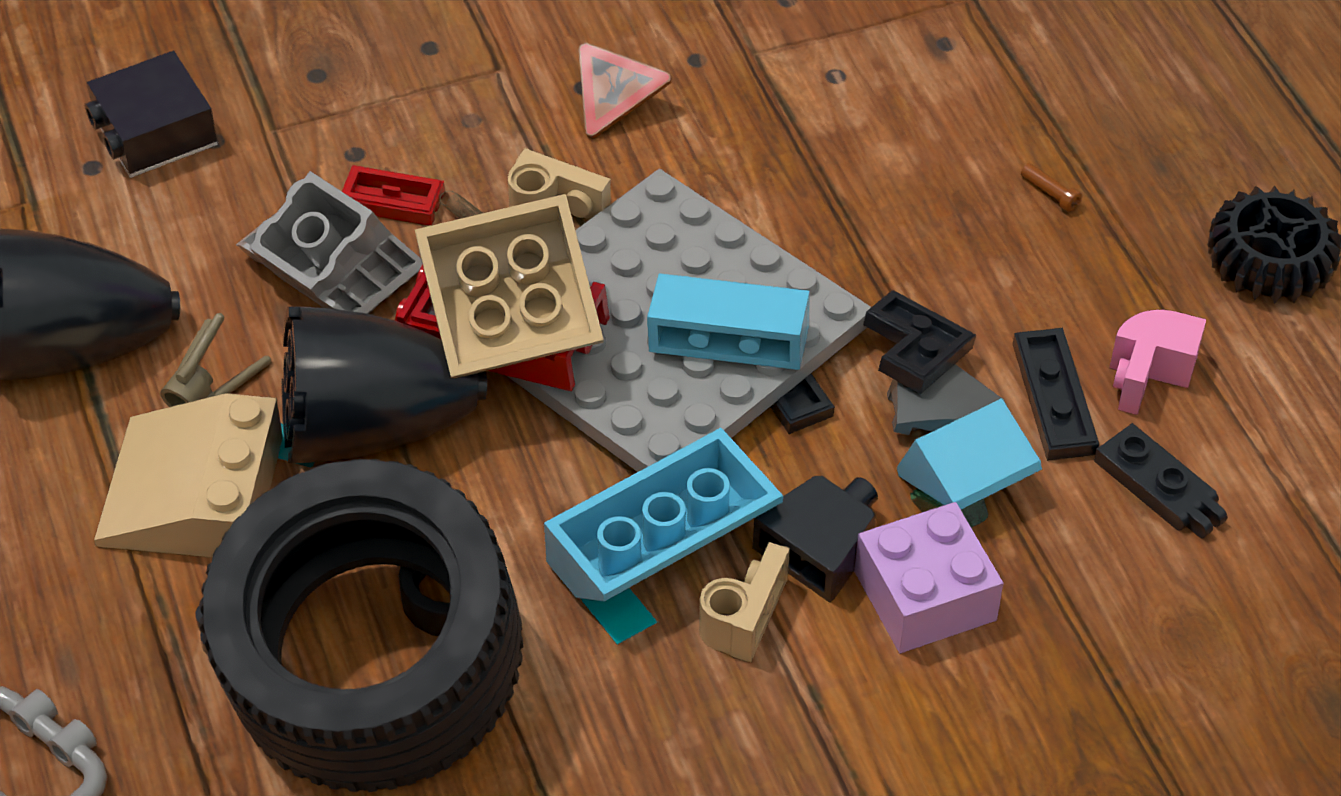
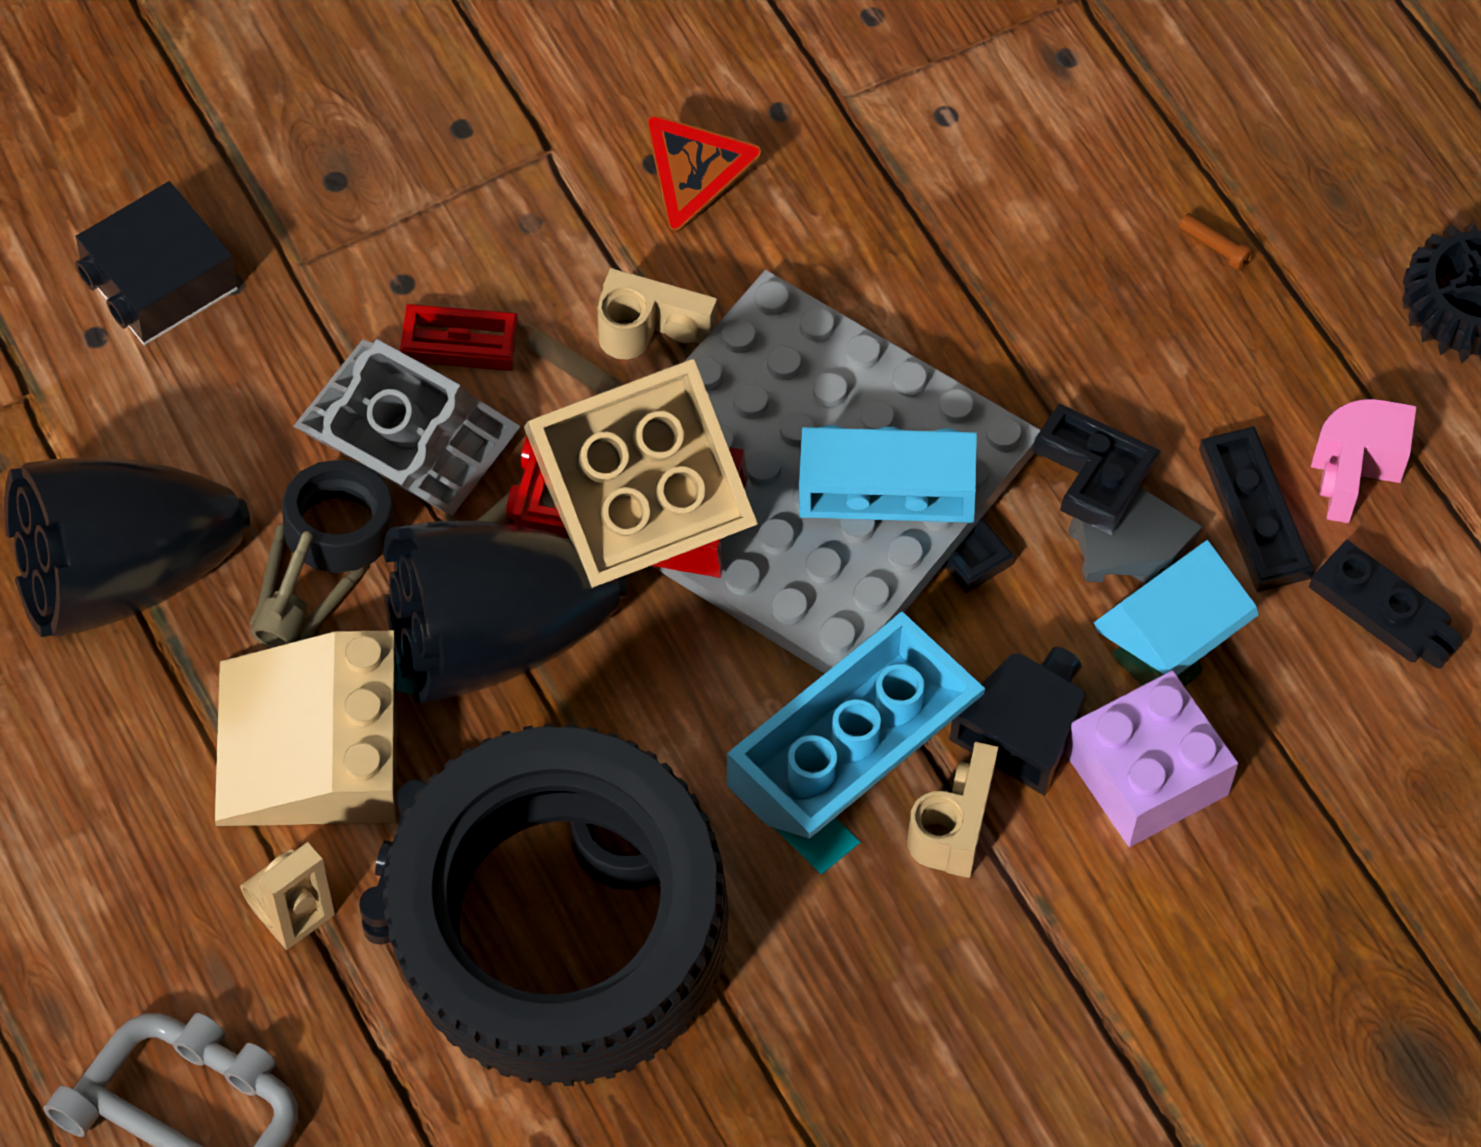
camera: 10 degrees left, 10 degrees up
none -> tan plate [240,842,335,950]
none -> black tyre [282,460,393,573]

